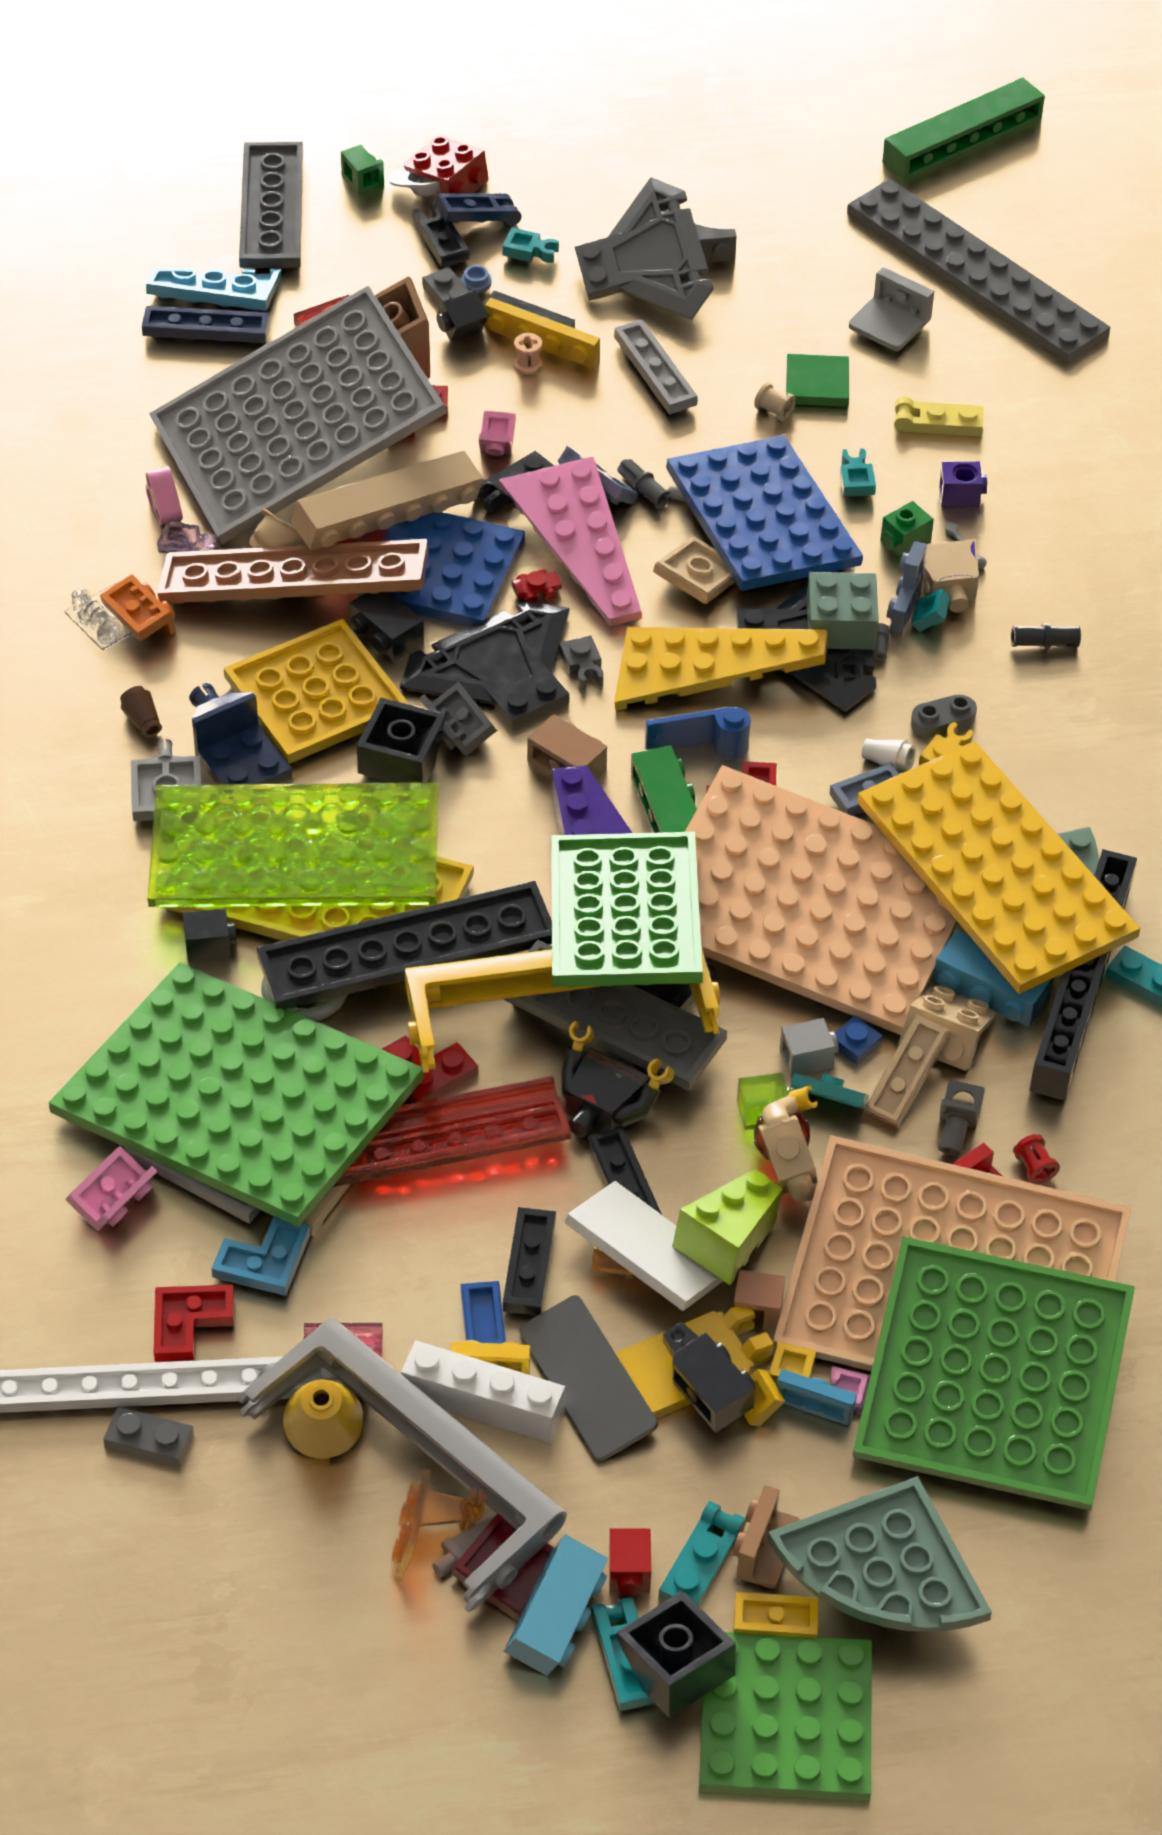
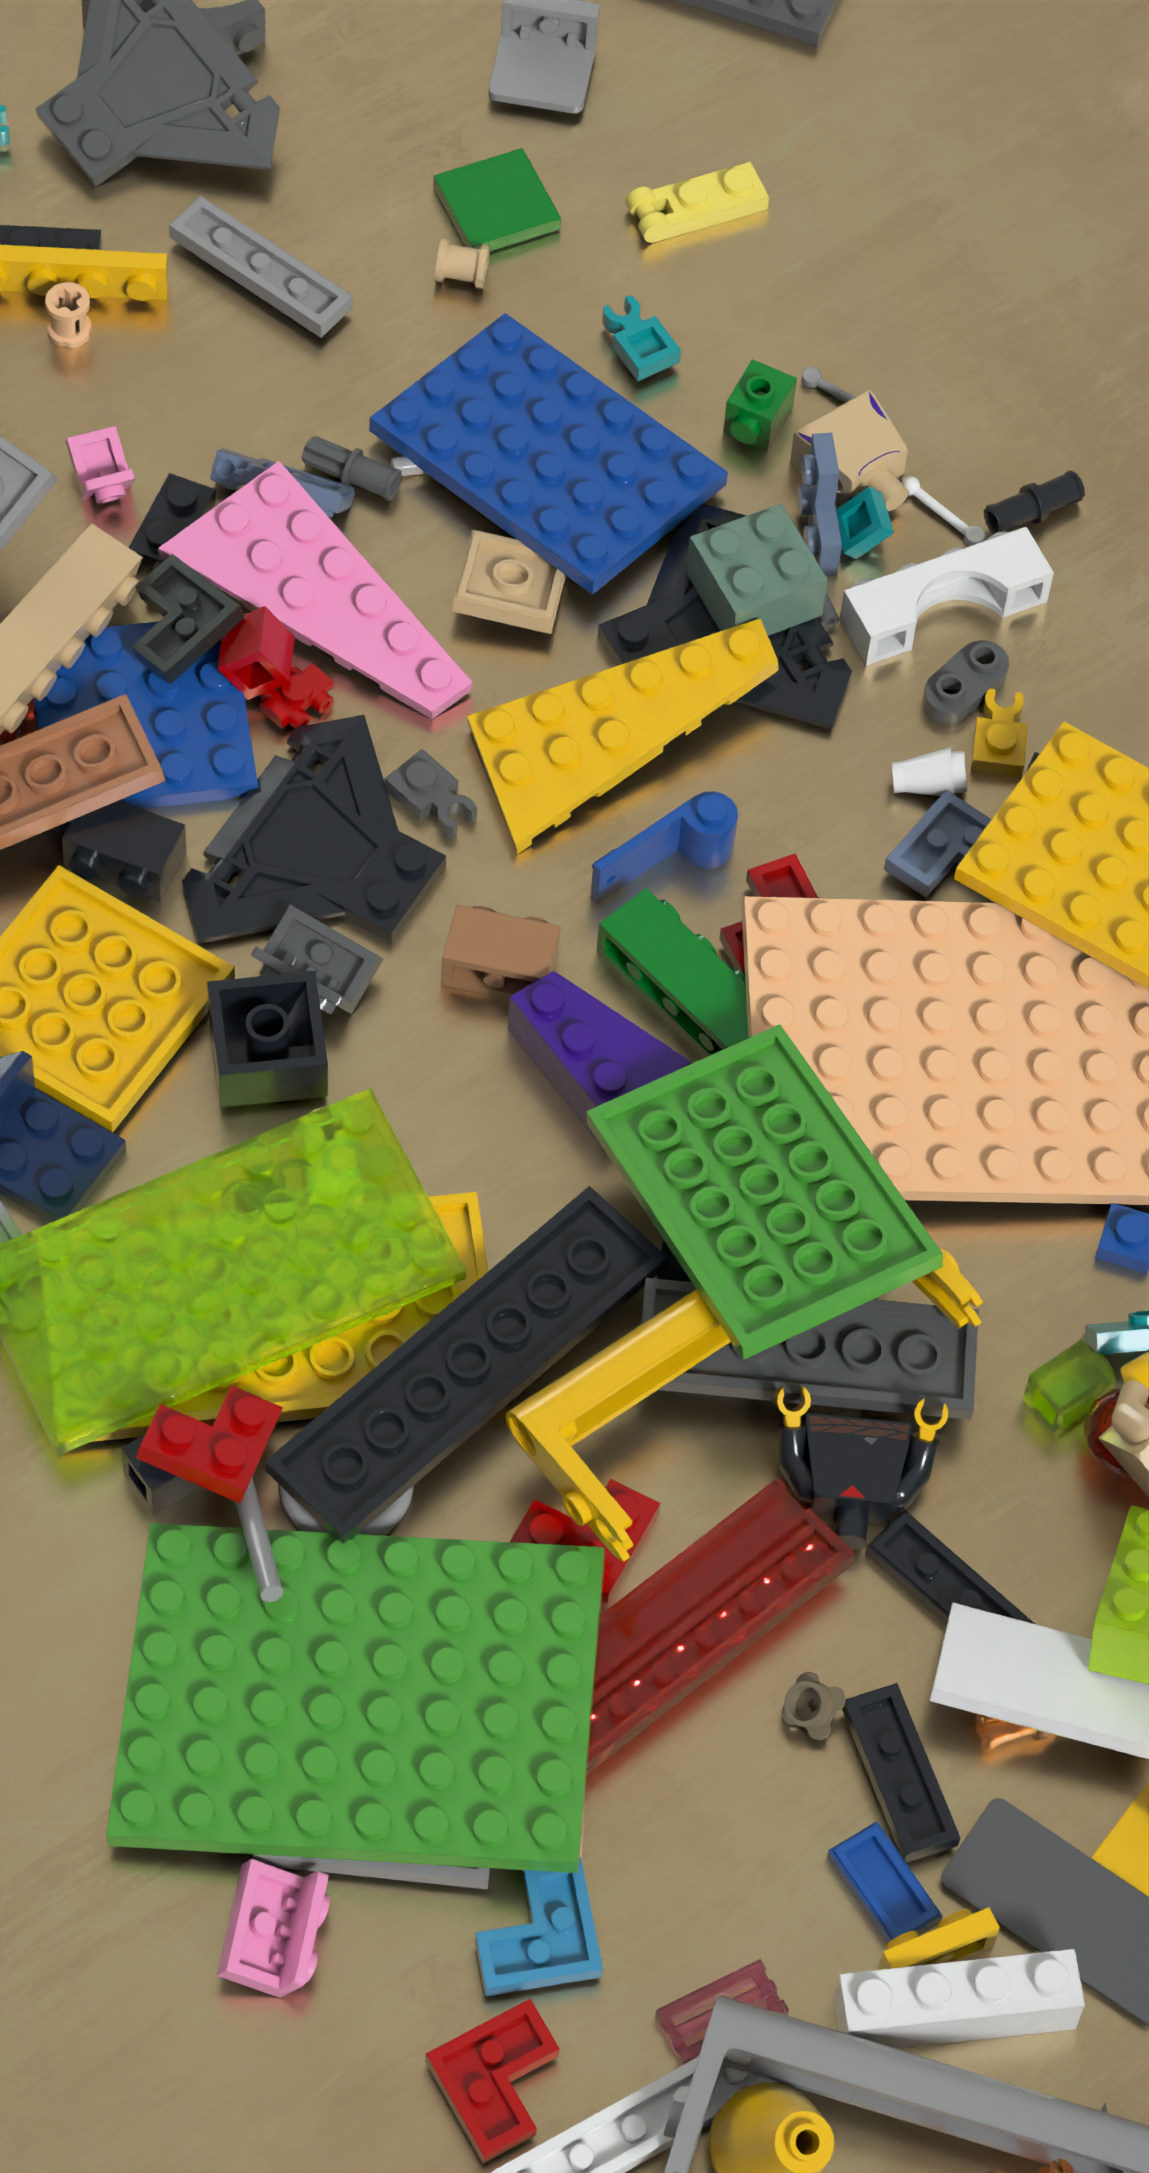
camera: 30 degrees left, 10 degrees up
light grey brick [779,1018,839,1078] -> none
dark purple brick [939,461,988,507] -> none
none -> pearl dark grey plate [131,554,245,685]
none -> red plate [135,1385,283,1503]
none -> red brick [218,606,295,700]
none -> light grey bar [235,1478,283,1602]
none -> dark tan plate [782,1672,846,1740]
none -> white arch [839,527,1054,666]
none -> white hinge [901,476,985,546]

